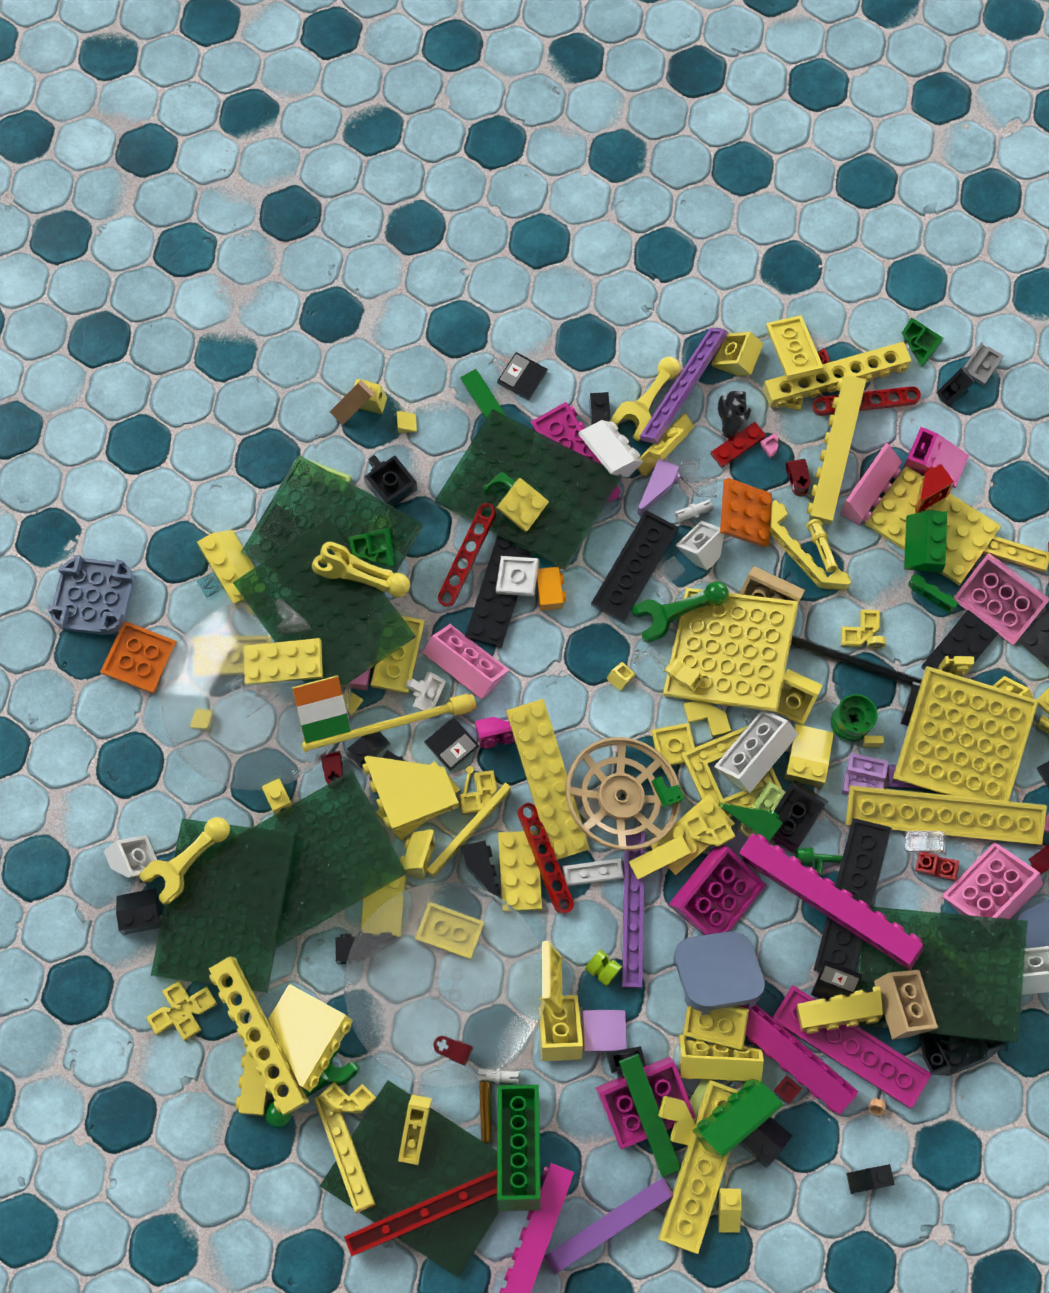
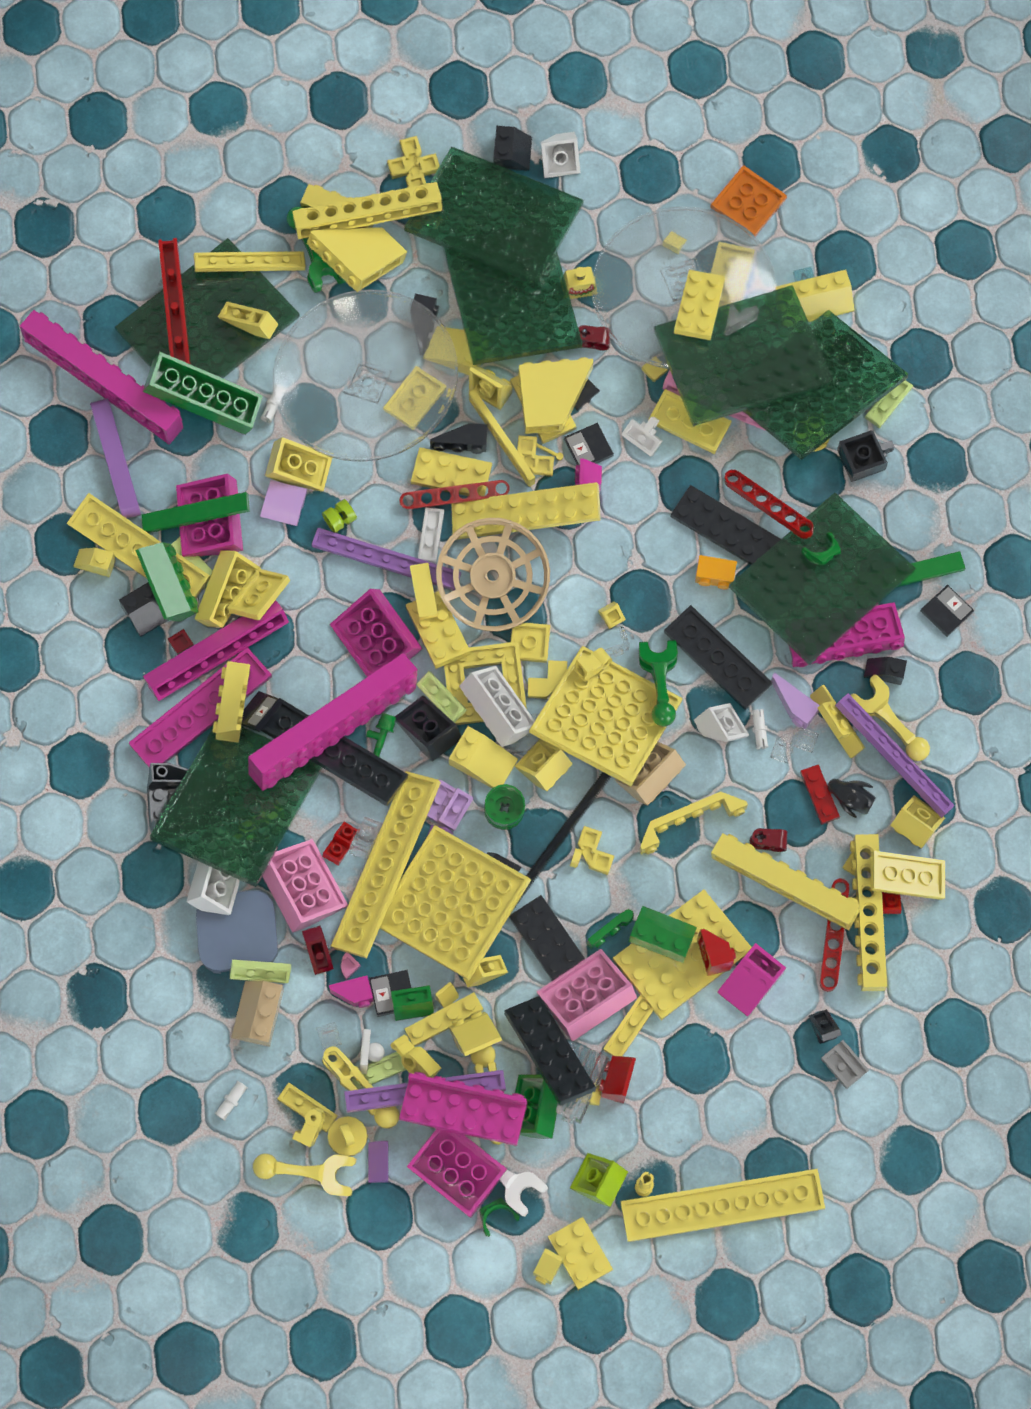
camera: 105 degrees right, 0 degrees up
sand blue tile [48,555,135,635] -> none
light yellow piece [139,817,230,905] -> none
flag [292,675,476,753] -> none
light yellow piece [312,542,410,598] -> none
light yellow tile [319,1082,376,1113] -> none
medium nougat tile [330,380,374,425] -> none
black slope [347,731,390,768] -> none
green slope [348,528,394,566] -> none
light yellow torso [354,379,387,414] -> none
light yellow slope [397,411,417,433] -> none
bright pink slope [422,624,509,699] -> none
dark red piece [433,1035,474,1066] -> none
pearl gold axle [479,1081,492,1143] -> none
light yellow plate [496,478,549,532] -> none
white tile [496,556,539,596] -> none
light yellow tile [542,941,562,1013] -> none
white slope [578,420,643,478] -> none
black slope [606,1046,646,1074] -> none
green piece [651,777,685,808] -> none
clear tile [656,556,686,604] -> none
light yellow tile [658,1096,696,1145] -> none
sand blue tile [673,931,765,1015] -> none
light yellow tile [682,812,736,847] -> none
green slope [718,802,783,842] -> none
orange plate [720,478,772,548] -> none
bright pink tile [760,433,778,459] -> none
light yellow pin [806,519,838,573] -> none
bright pink slope [841,443,902,526] -> none
black slope [846,1164,895,1194] -> none
light yellow tile [861,735,884,748] -> none
light nougat hinge [868,1097,886,1116] -> none
tan slope [874,970,938,1039] -> none
green slope [902,318,944,367] -> none
light yellow plate [938,656,974,677] -> none

